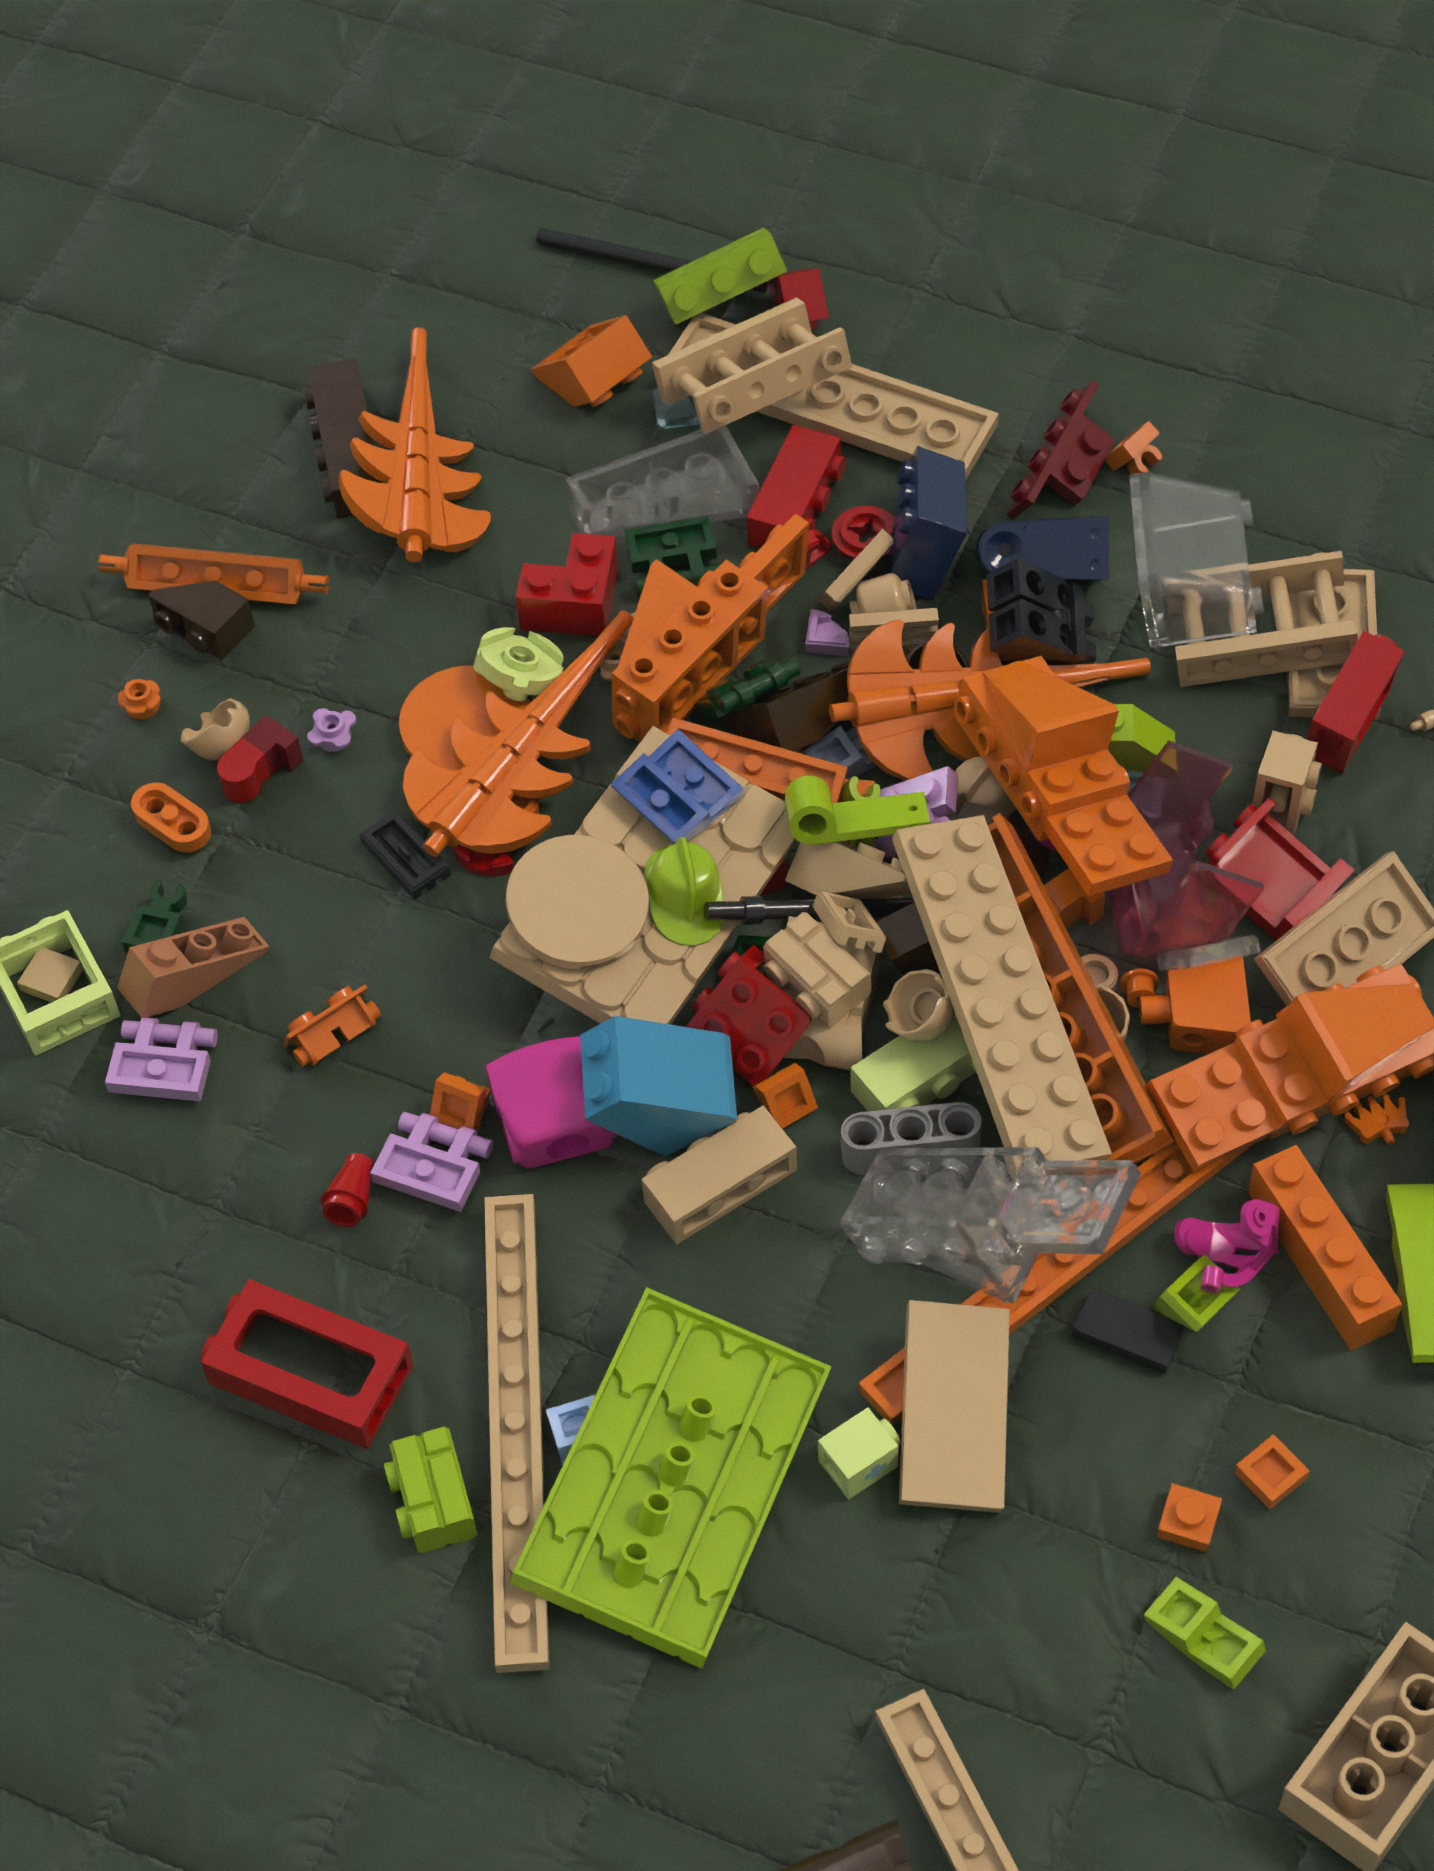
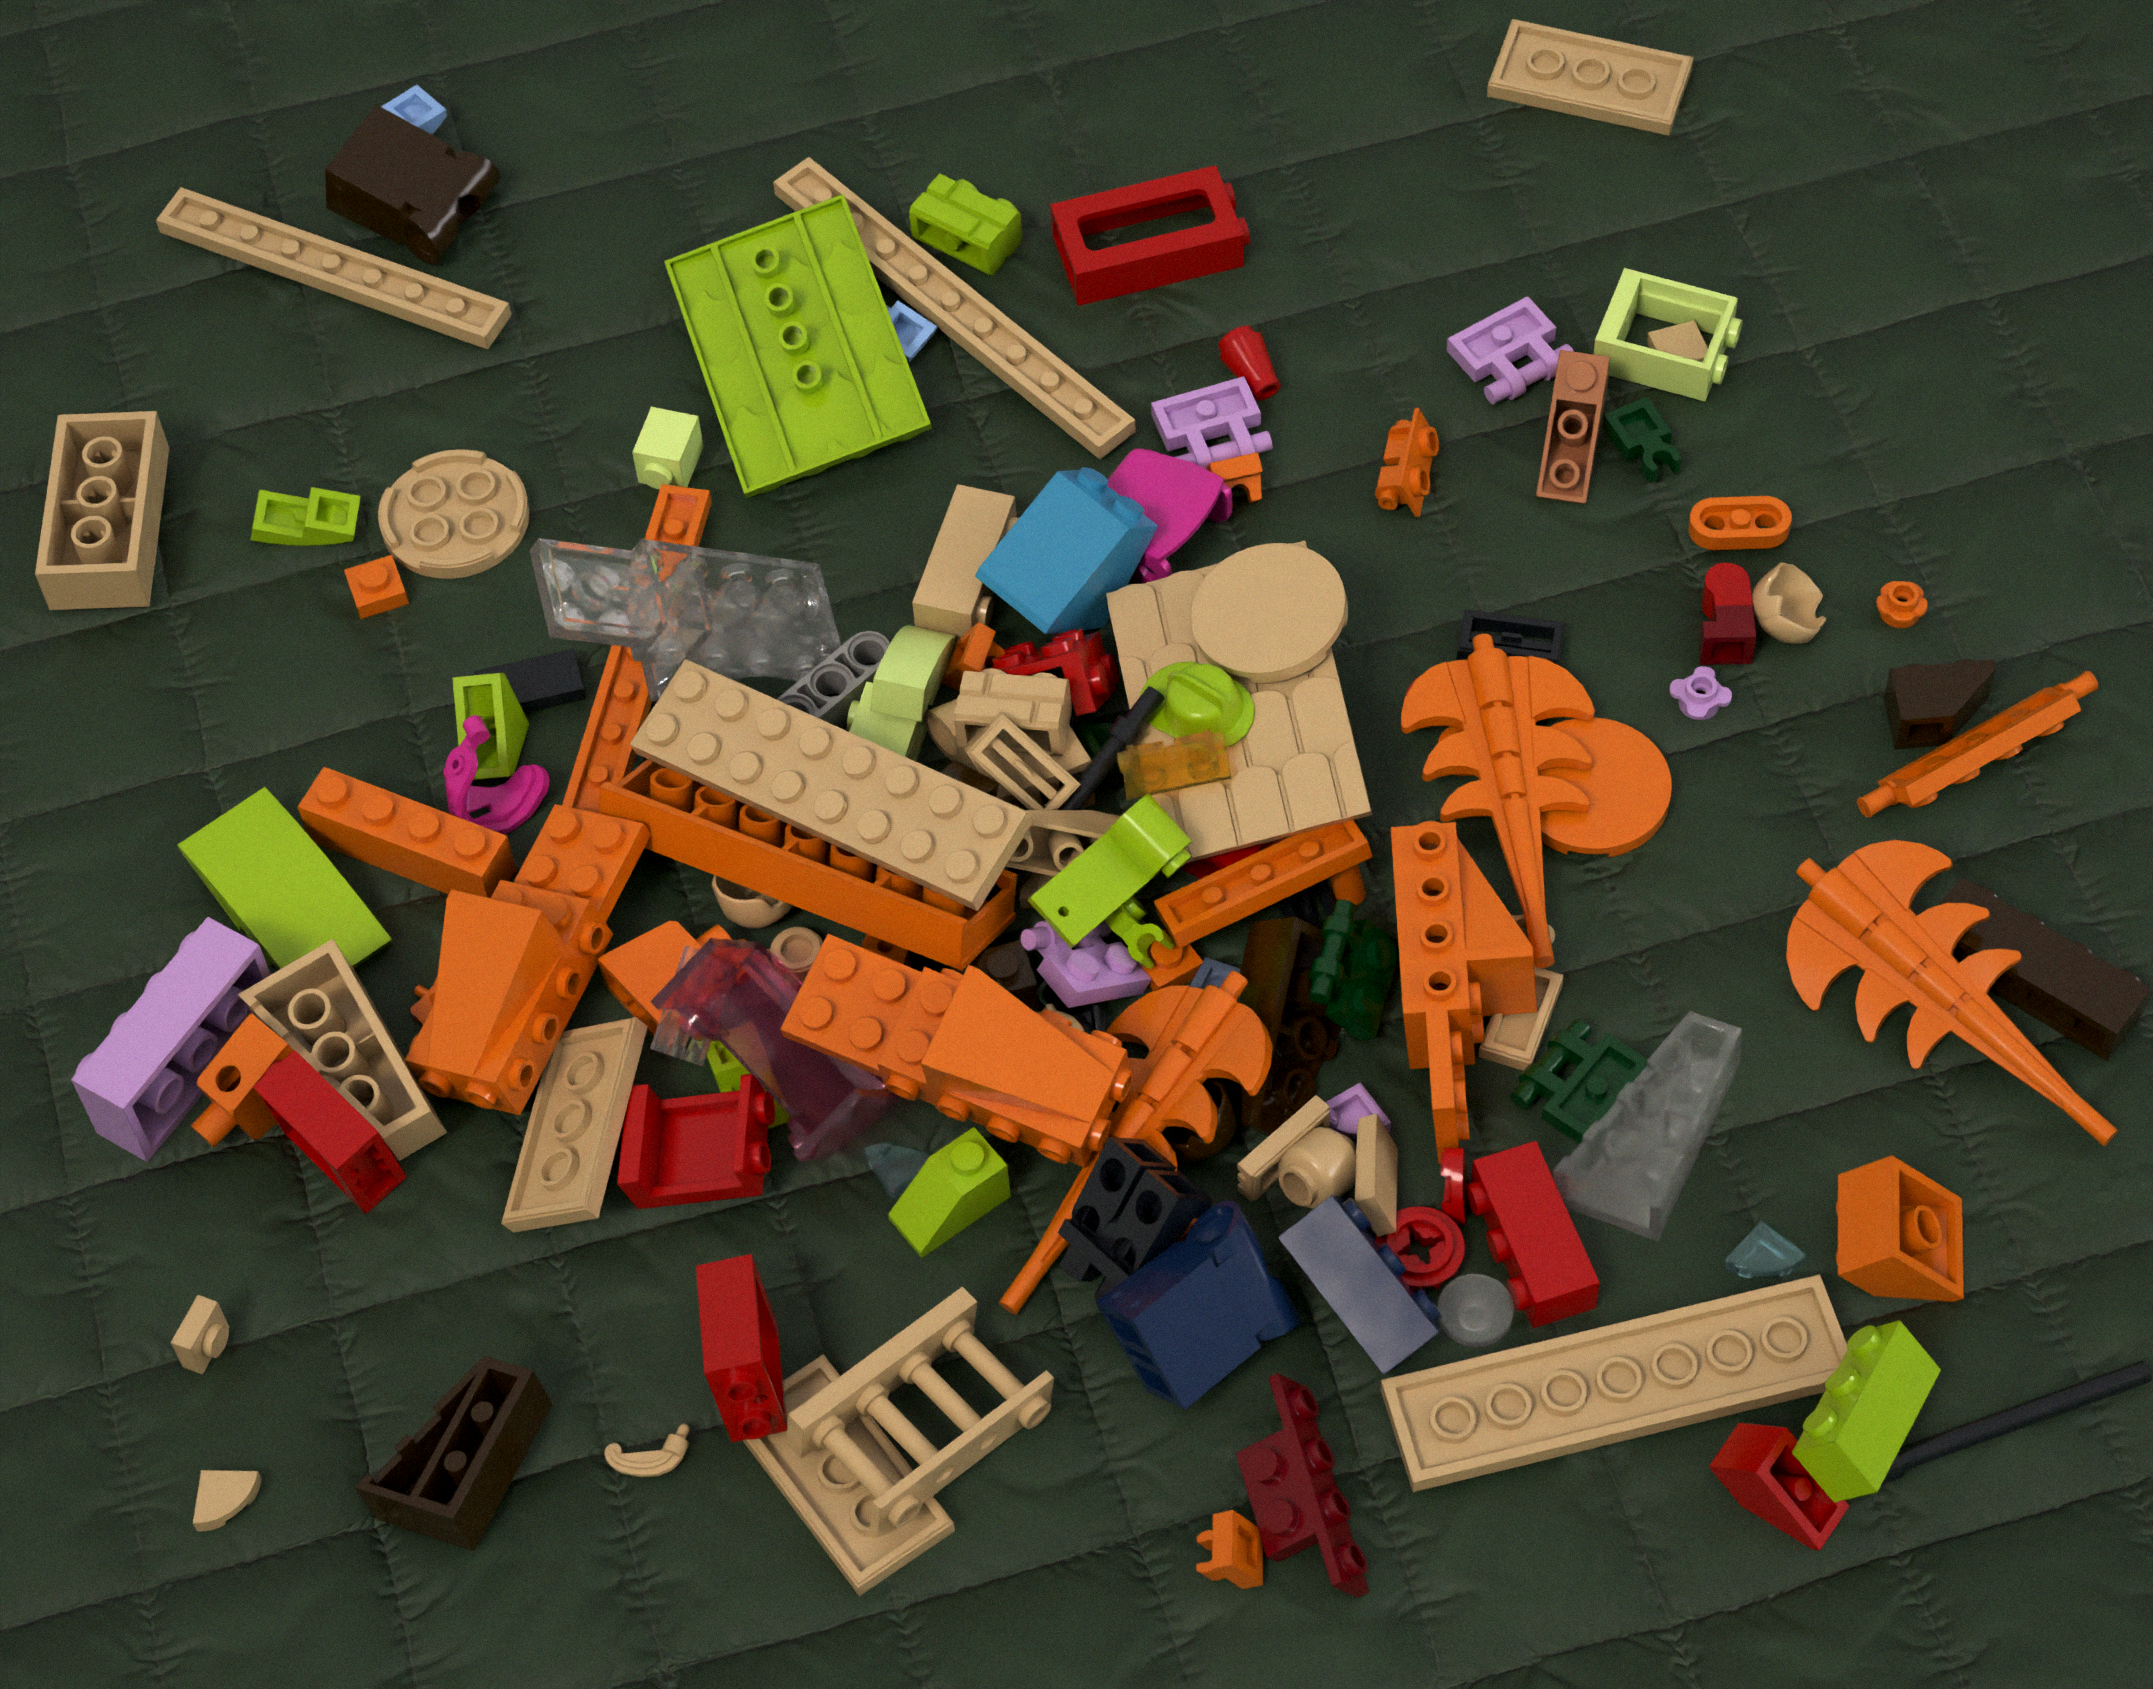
camera: 140 degrees right, 0 degrees up
yellowish green plate [473,627,564,701] -> none
red brick [516,533,619,636] -> none
blue slope [611,729,744,844] -> none
tan fence [652,298,852,434] -> none
tan hair [883,969,955,1042] -> none
tan tile [899,1300,1010,1513] -> none
clear windscreen [1129,472,1264,648] -> none
orange plate [1234,1434,1310,1510] -> none
tan brick [1252,731,1322,836] -> none
none -> tan tile [378,449,529,579]
none -> yellowish green slope [871,625,957,721]
none -> clear yellow hinge [1117,728,1232,800]
none -> clear piece [1438,1274,1514,1347]

